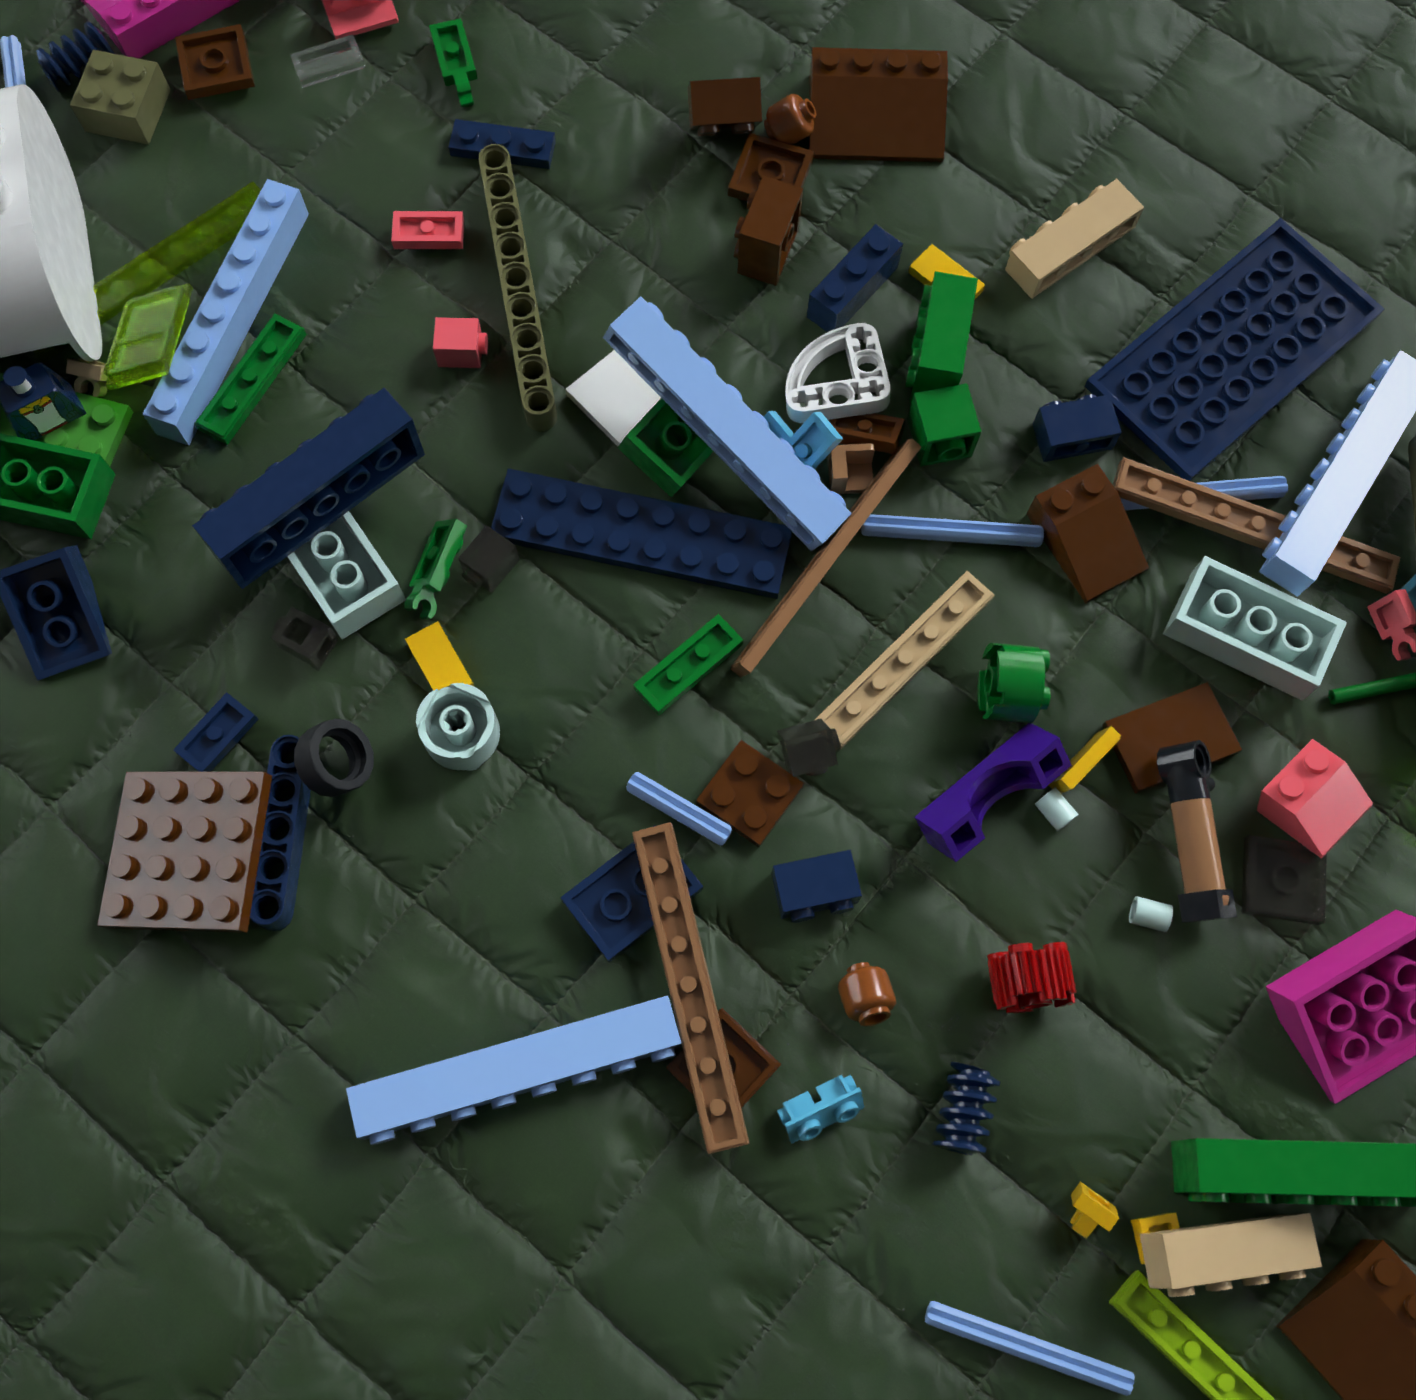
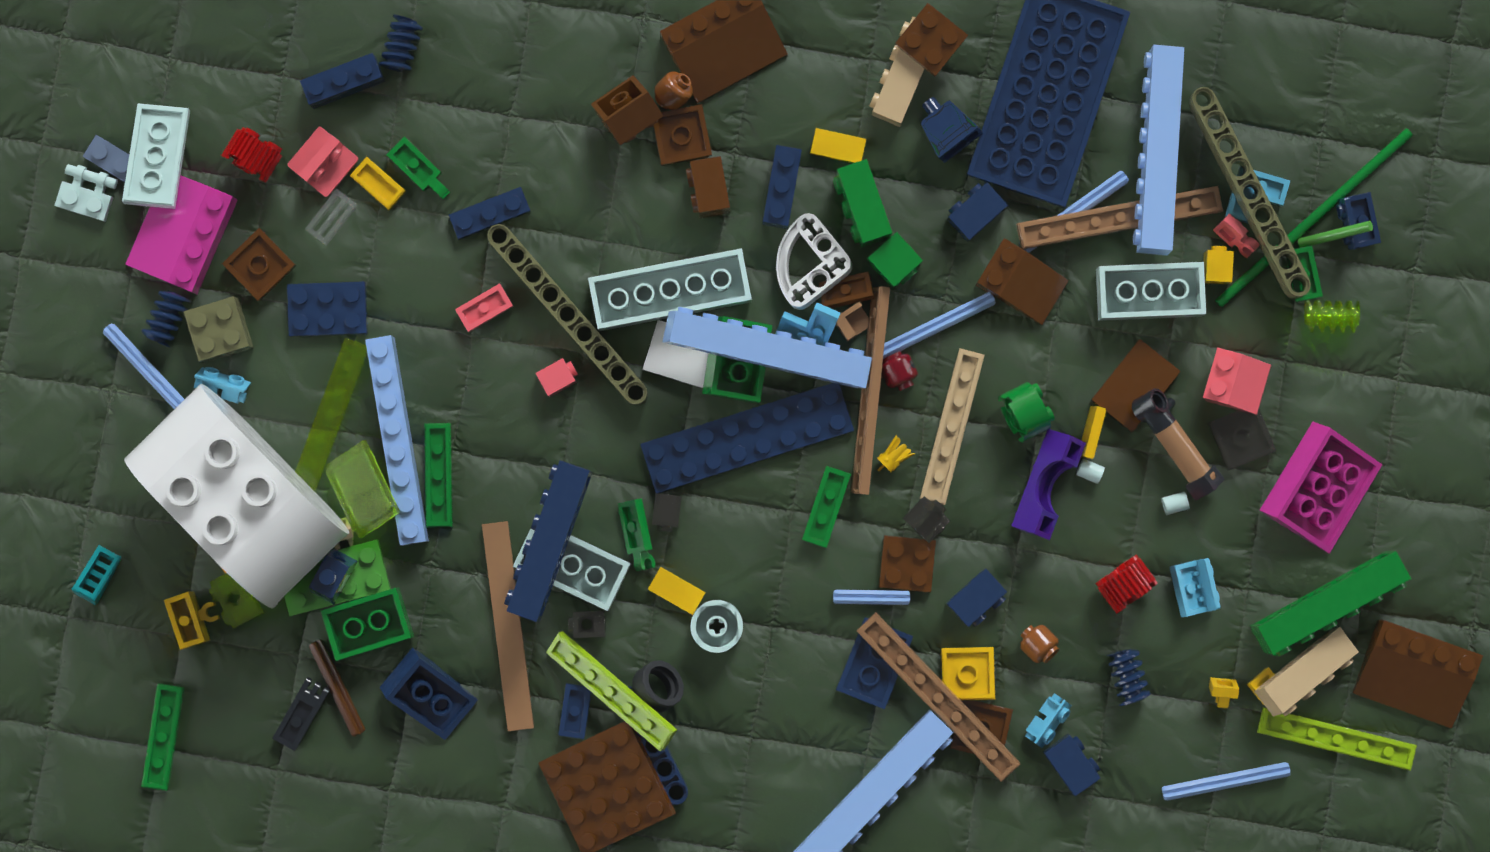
camera: 25 degrees left, 15 degrees up
none -> medium azure hinge [194,367,251,404]
none -> dark blue plate [287,281,368,337]
none -> yellow tile [350,157,406,210]
none -> medium nougat tile [482,521,534,731]
none -> lime tile [546,631,677,752]
none -> light aqua brick [588,248,752,331]
none -> yellow piece [877,435,915,472]
none -> dark red head [881,351,918,391]
none -> reddish brown plate [895,3,968,77]
none -> dark blue torso [921,97,983,164]
none -> yellow tile [941,647,995,701]
none -> dark blue brick [1043,734,1101,796]
none -> medium azure bracket [1169,558,1220,617]
none -> yellow brick [1204,246,1234,285]

